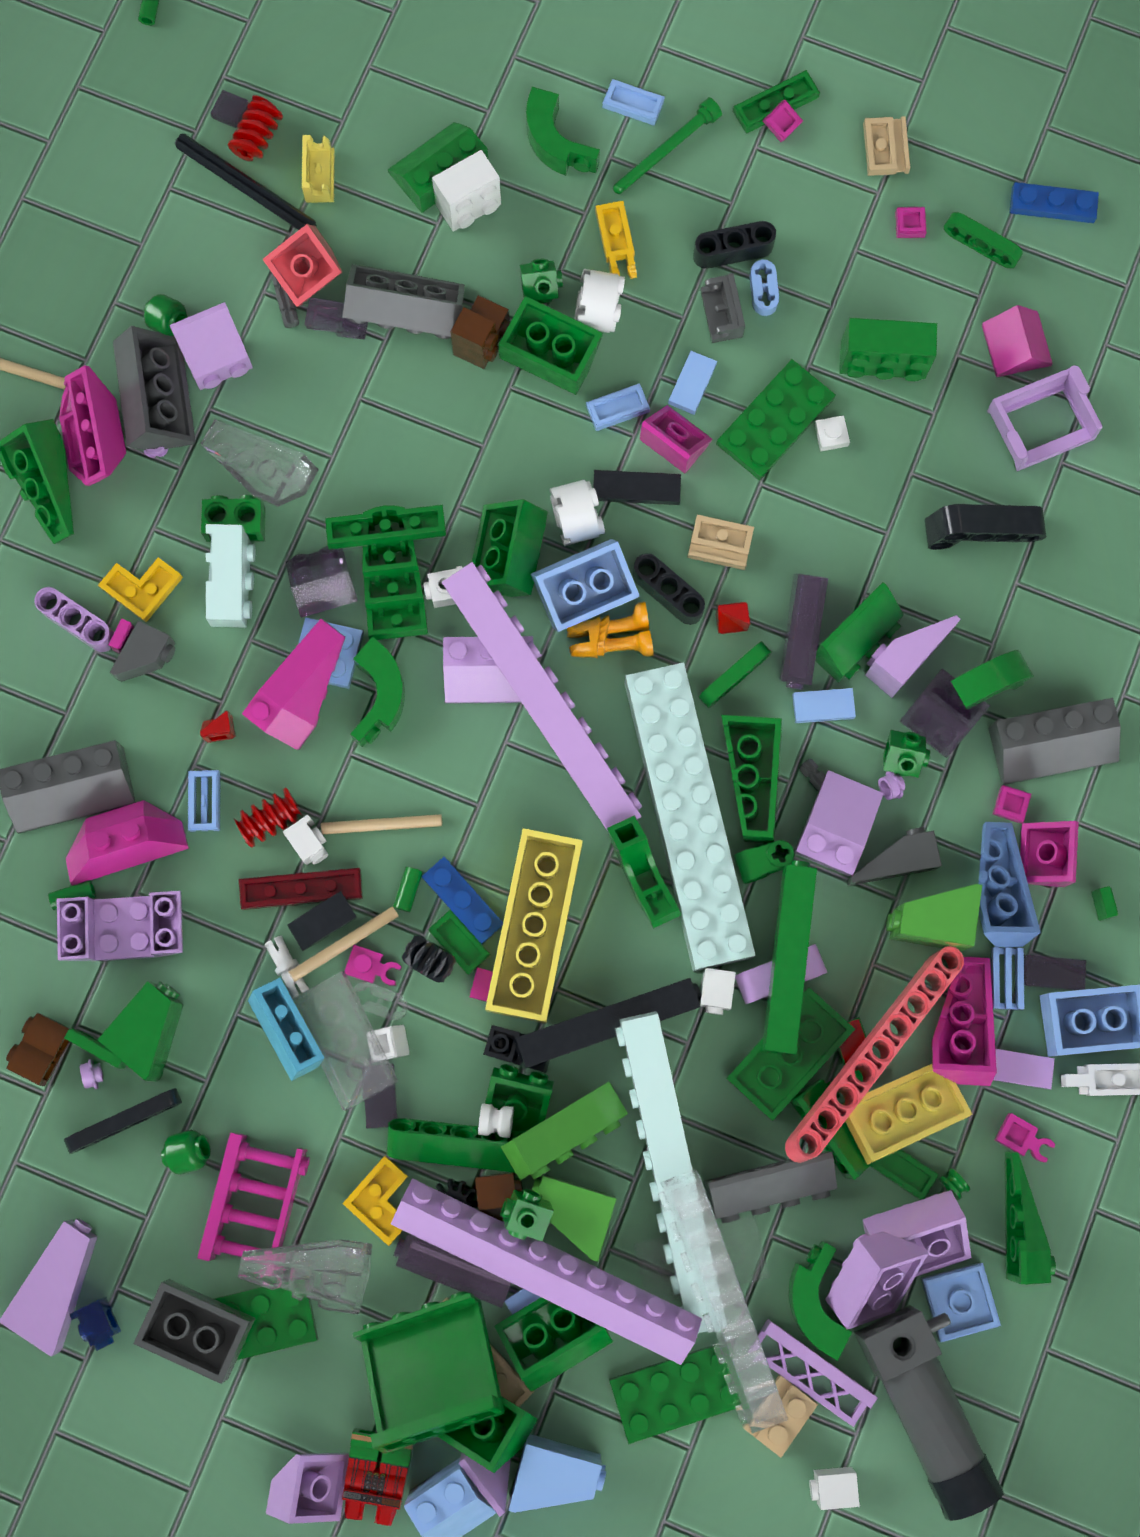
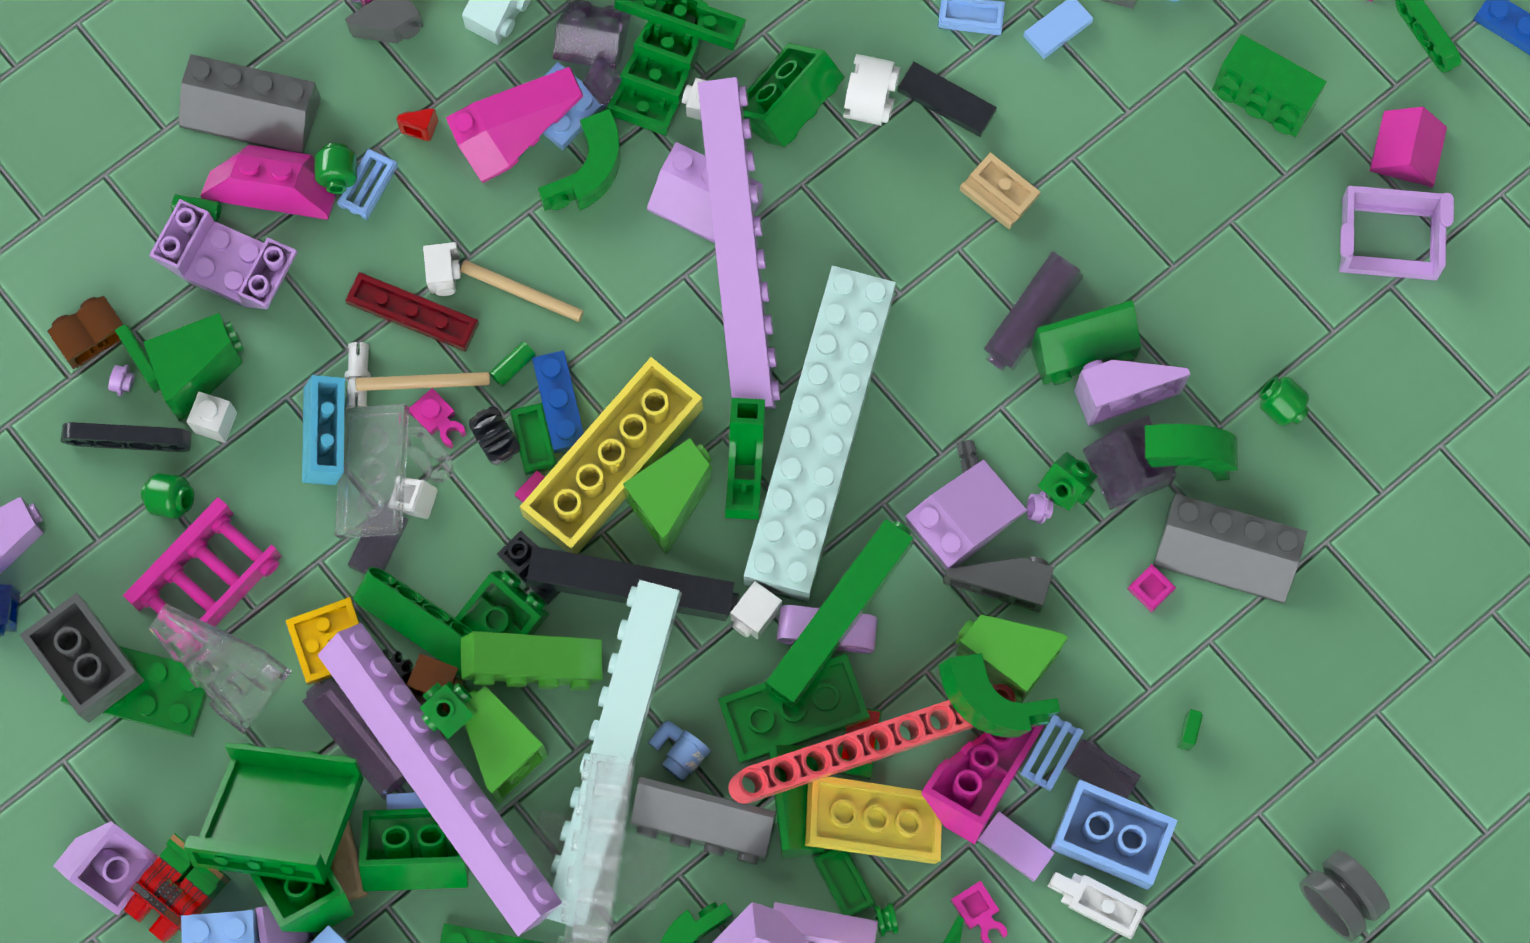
camera: 30 degrees right, 5 degrees down
red piece [234,787,303,848] -> none
black slope [287,891,357,951] -> none
white wheel [478,1103,514,1138] -> none
light blue brick [531,539,640,632] -> none
light orange piece [567,601,654,658] -> none
black beam [633,553,705,625] -> none
dark pink slope [640,405,713,474] -> none
green beam [699,641,772,708] -> none
red slope [715,602,750,634] -> none
green plate [716,359,836,481] -> none
green wedge [721,715,782,843] -> none
green piece [733,840,794,884] -> none
light blue tile [792,688,856,723] -> none
white plate [814,415,850,452] -> none
black beam [925,504,1046,550] -> none
medium blue wedge [979,822,1041,947] -> none
dark pink slope [1020,821,1079,888] -> none
none -> white brick [187,392,237,443]
none -> green head [314,143,357,194]
none -> clear purple tile [583,58,622,105]
none -> bright green slope [623,438,712,554]
none -> light blue piece [648,721,711,782]
none -> green arch [938,653,1060,737]
none -> green head [1259,377,1309,426]

